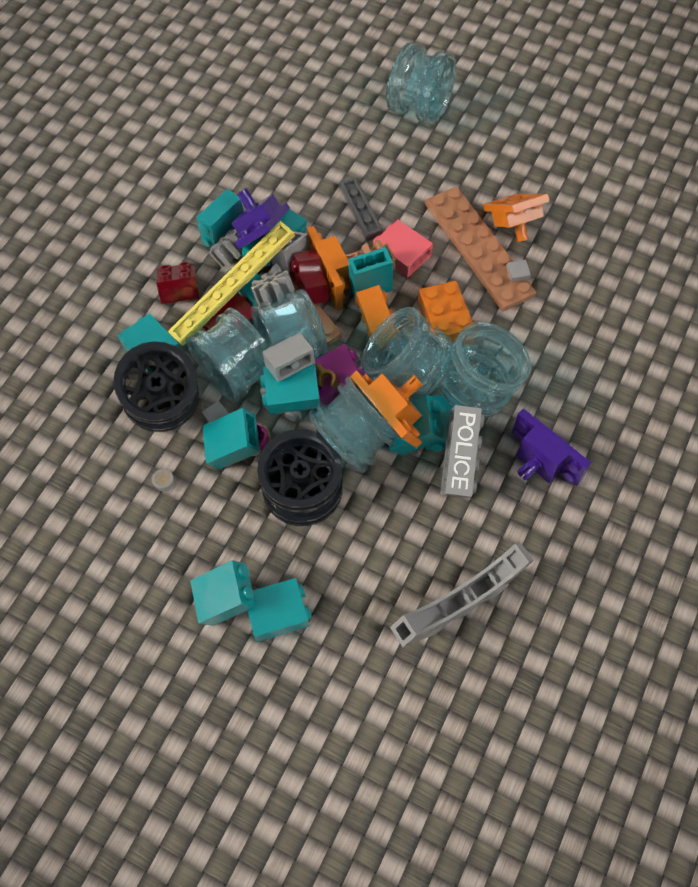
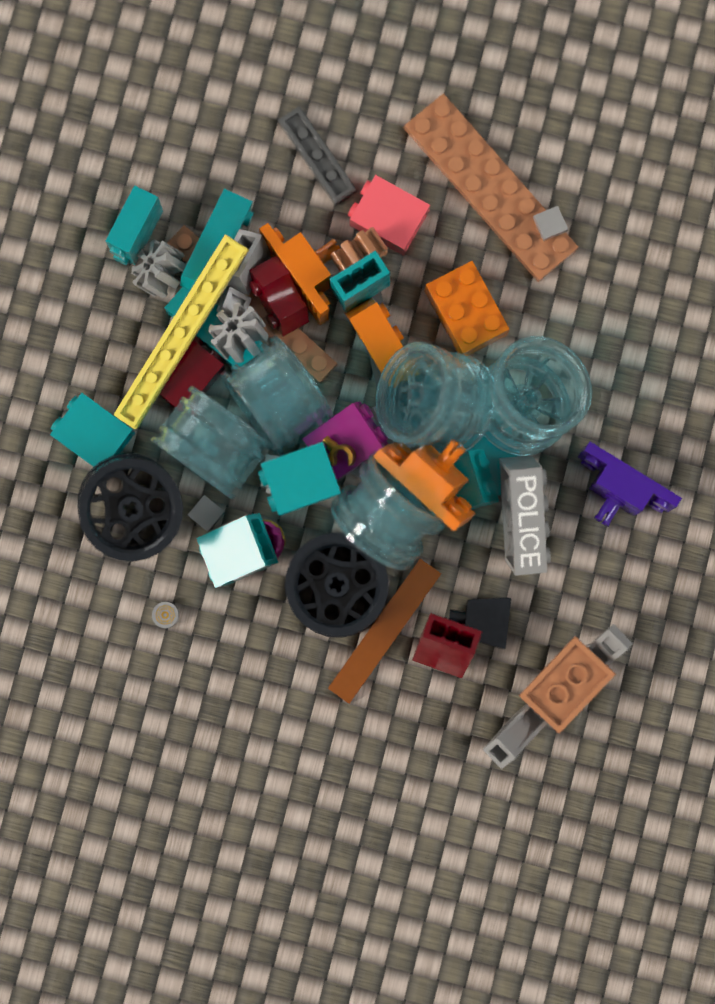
camera: 15 degrees left, 20 degrees up
dark red bracket [156,262,199,304] -> none
teal brick [190,560,256,626] -> none
dark purple brick [232,188,290,249] -> none
teal brick [247,578,312,642] -> none
light grey brick [262,333,315,382] -> none
orange brick [483,194,550,242] -> none
none -> dark orange tile [328,559,441,704]
none -> dark red brick [412,613,482,678]
none -> black torso [449,598,511,649]
none -> nougat plate [519,636,616,734]

